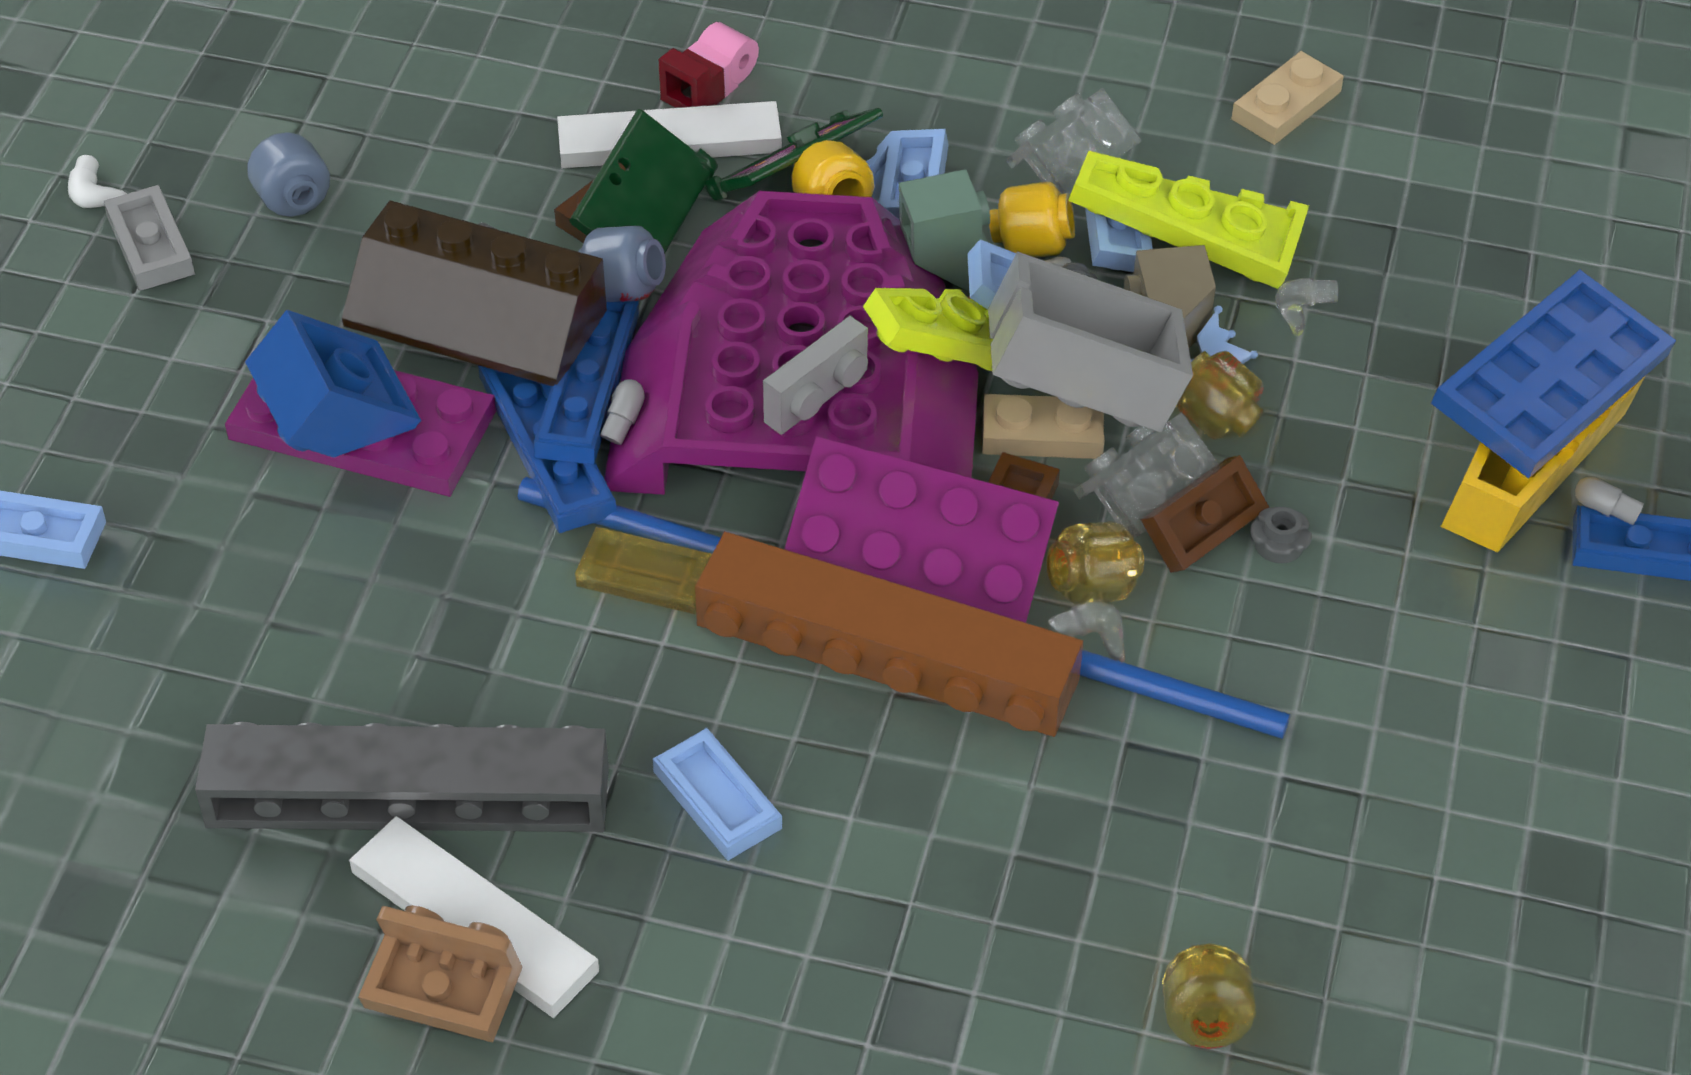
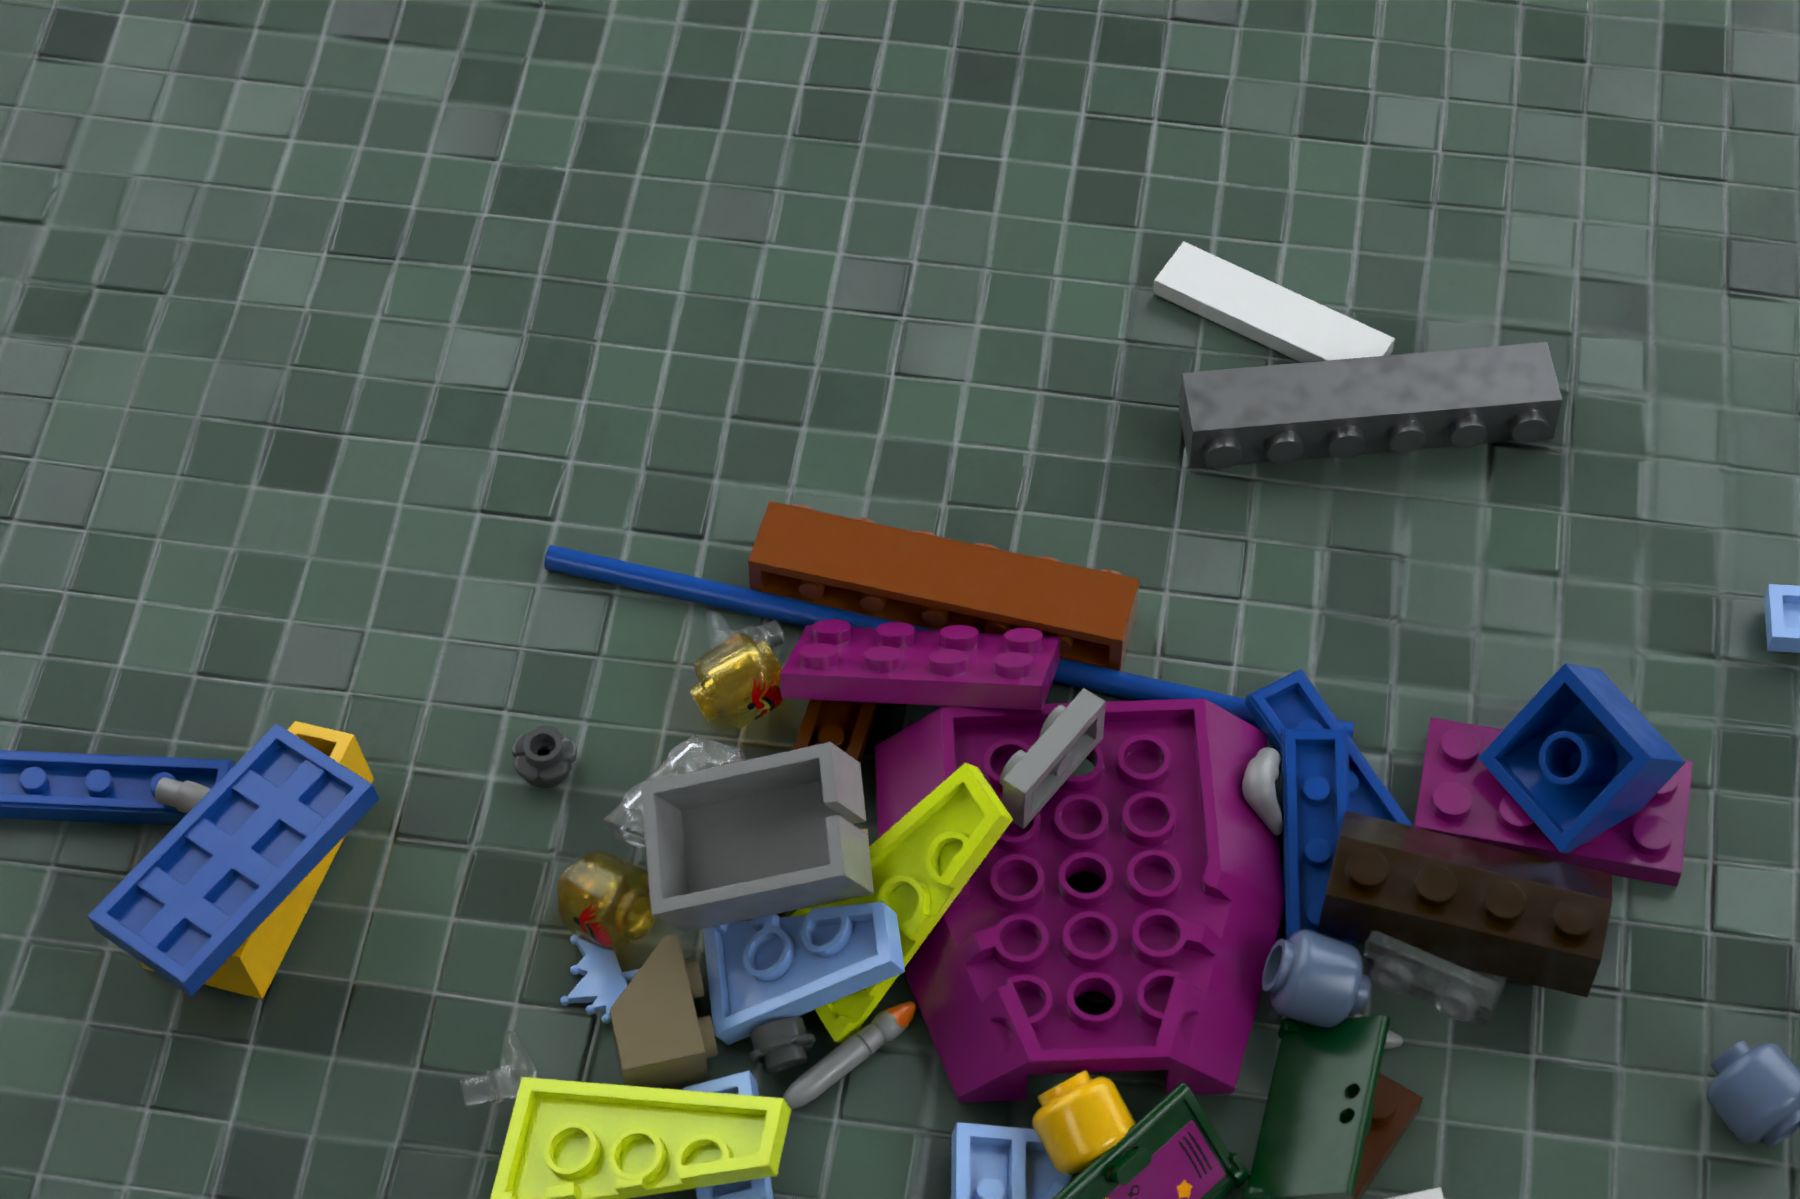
camera: 175 degrees right, 5 degrees up
medium nougat bracket [358,905,523,1043] -> none
clear yellow tile [575,527,712,614] -> none
light blue tile [653,728,782,861] -> none
sand green slope [899,169,990,292] -> none
yellow head [989,182,1075,258] -> none
reddish brown plate [1141,455,1270,573] -> none
clear yellow head [1162,943,1256,1049] -> none

